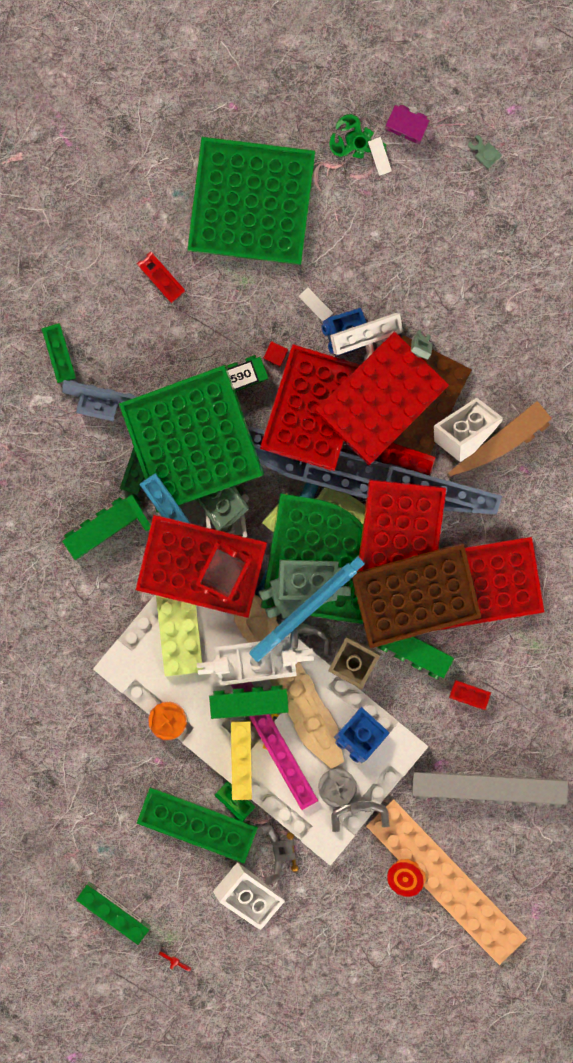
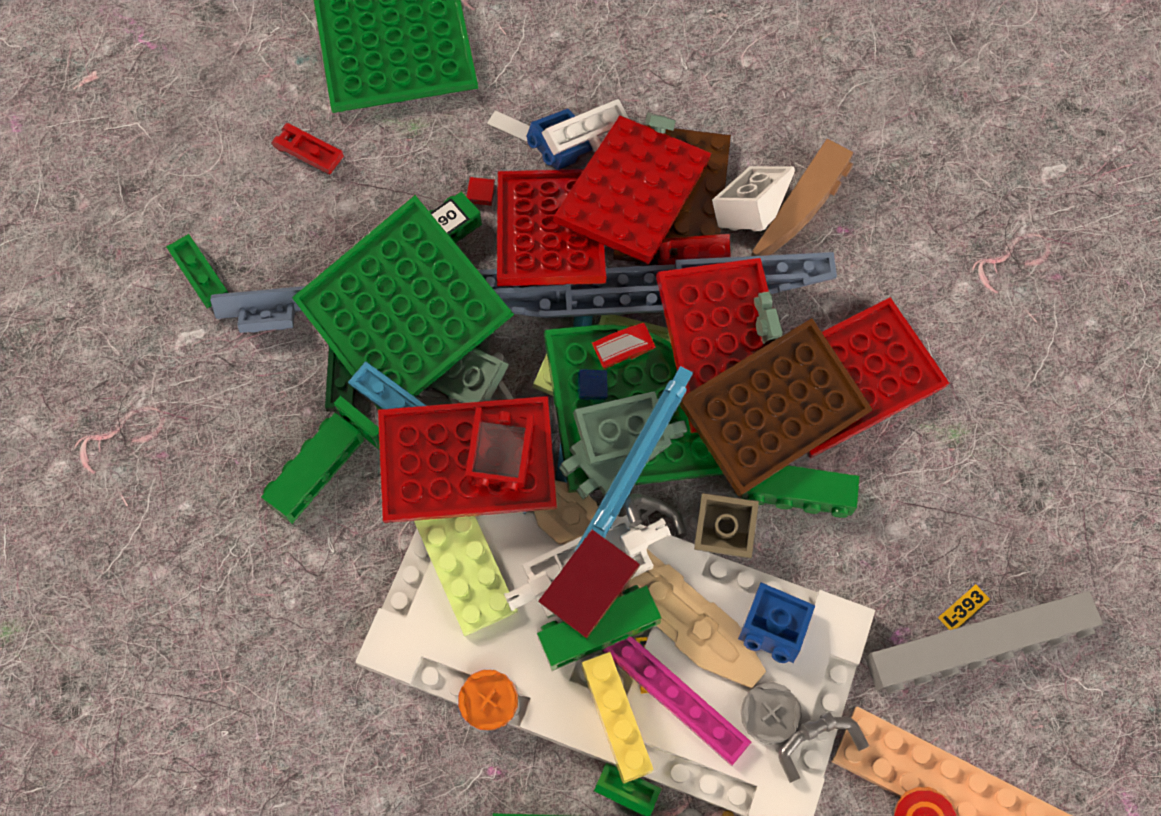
camera: 25 degrees left, 20 degrees down
red plate [449,680,492,710] -> none
none -> dark red tile [538,529,641,639]
none -> clear blue tile [578,369,608,400]
none -> slope [592,323,656,369]
none -> sand green plate [754,291,783,344]
none -> yellow sticker [938,584,990,631]

